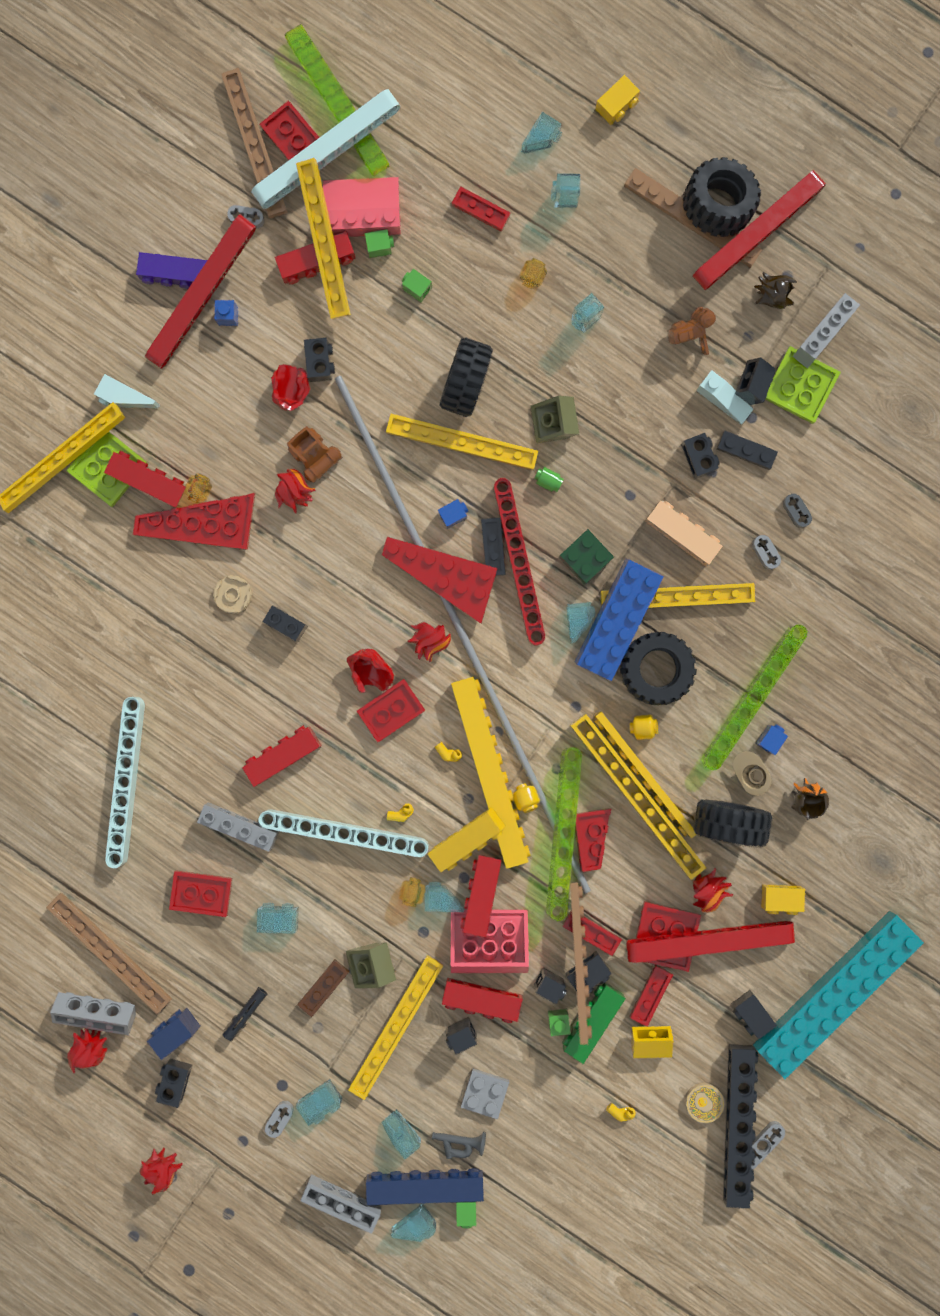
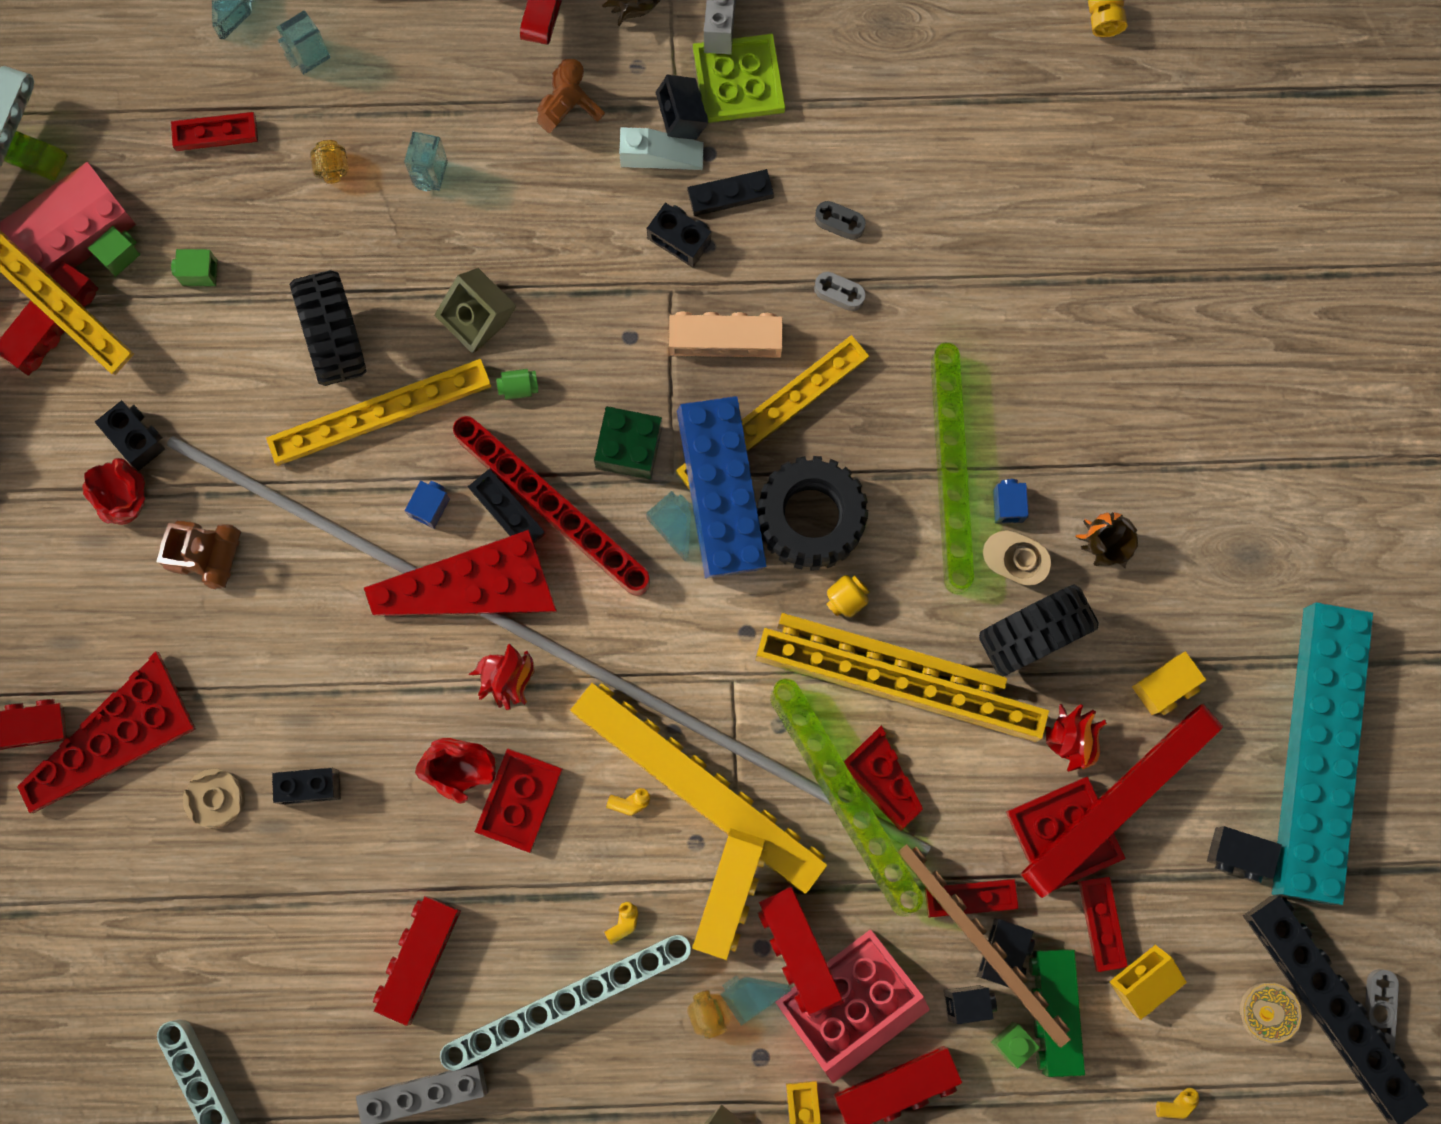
camera: 45 degrees left, 10 degrees down
clear yellow head [184,473,212,503] -> none
red hair [274,469,316,514] -> none
yellow head [513,783,540,813] -> none

